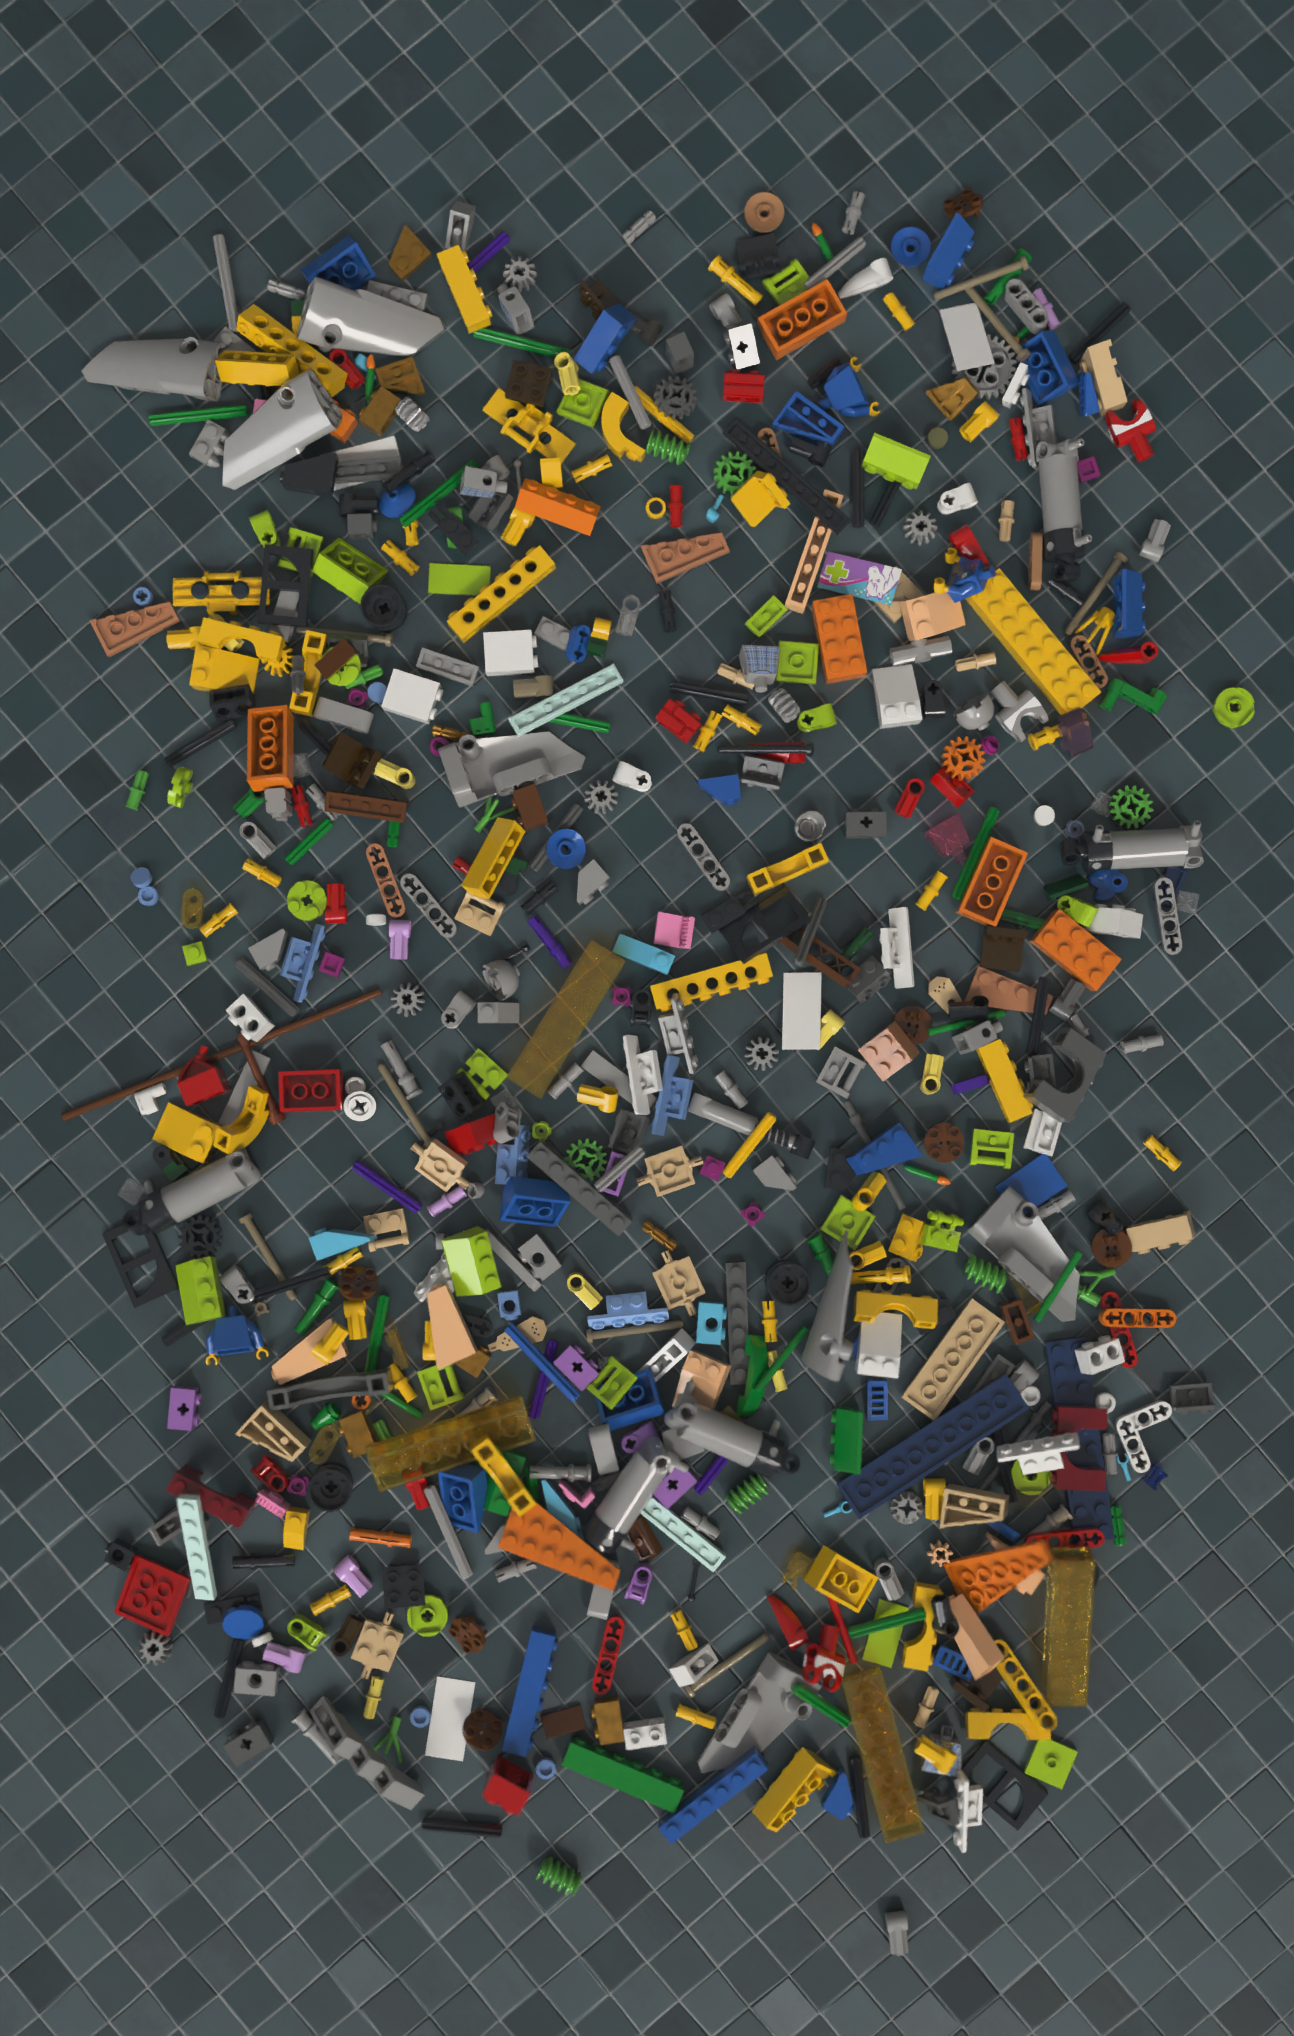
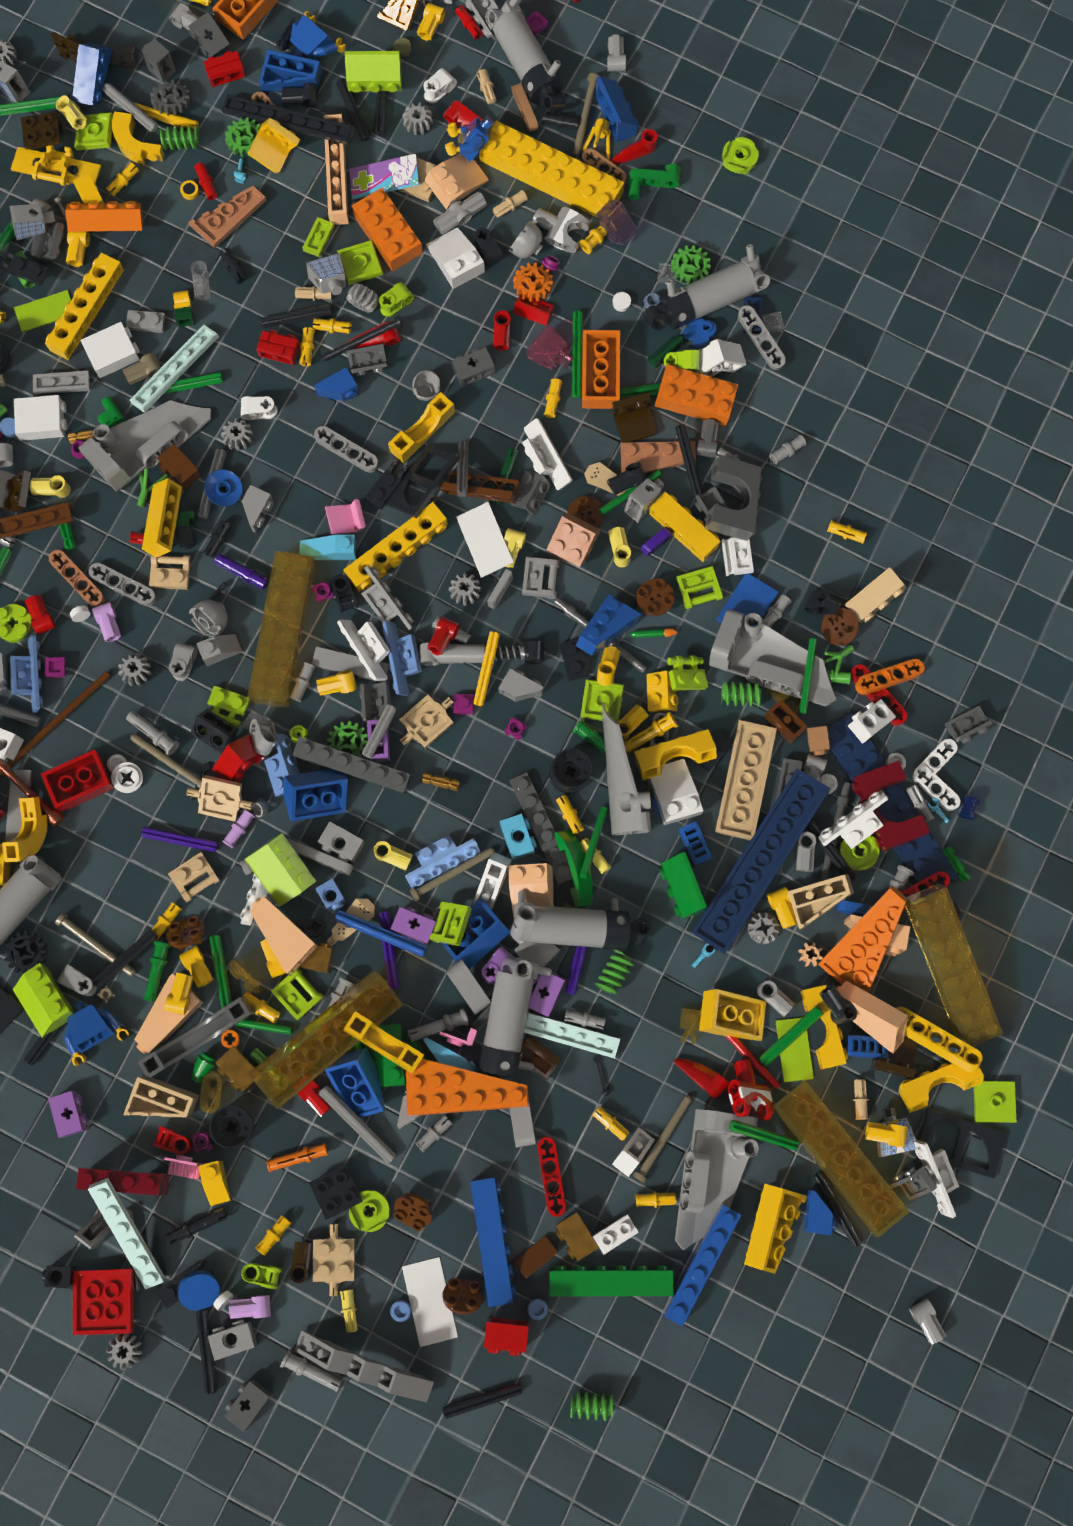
camera: 20 degrees left, 10 degrees down
medium azure slope [309,1227,377,1261] -> none
lavender piece [333,1554,374,1597] -> none
bright green plant [373,1716,403,1763] -> none
blue beam [566,624,591,663] -> none
medium lavender piece [624,1562,652,1604] -> none
tan plate [652,1250,706,1316] -> none
none -> red piece [427,617,460,656]
none -> light grey tile [487,569,513,609]
none -> medium nougat brick [807,726,830,756]

